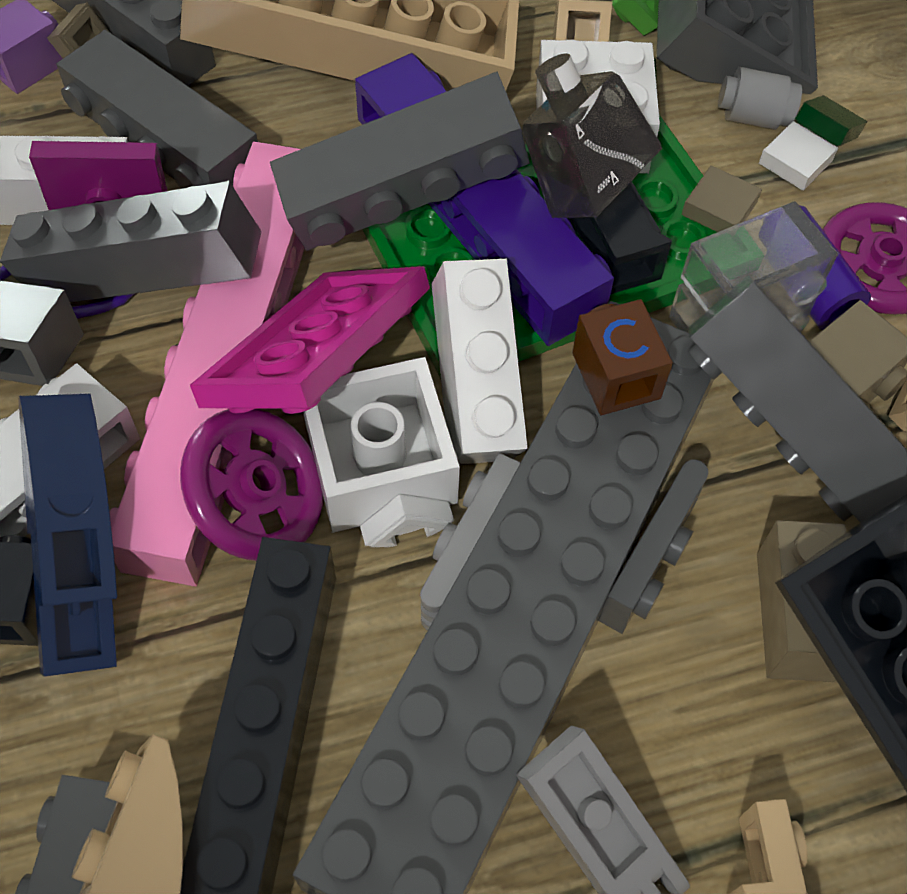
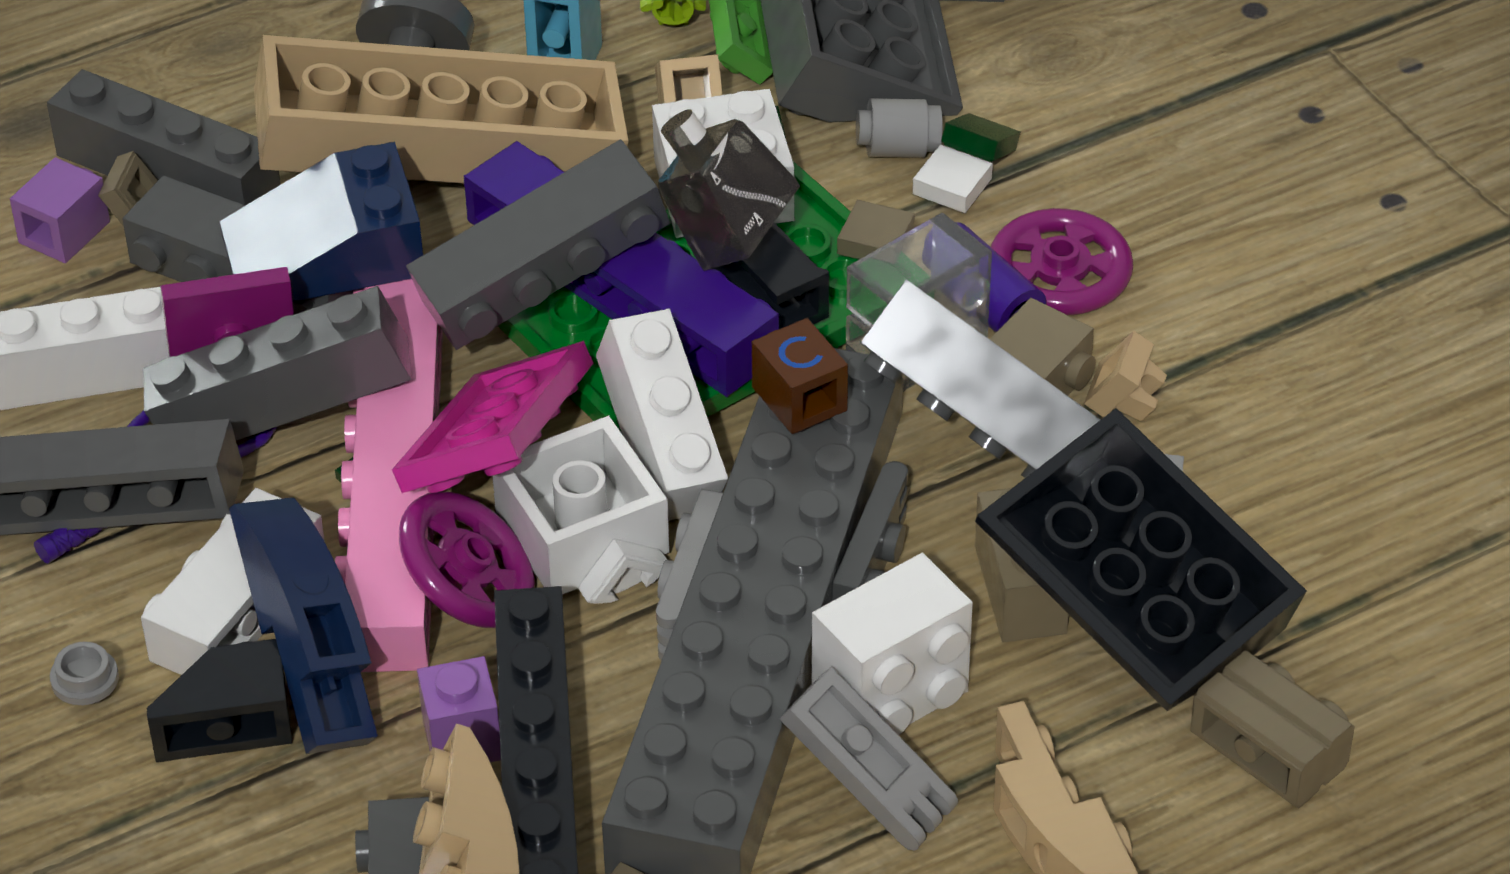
camera: 10 degrees left, 15 degrees down
none -> dark blue slope [220,142,423,302]
none -> medium lavender brick [417,656,501,762]
none -> white brick [812,552,973,735]

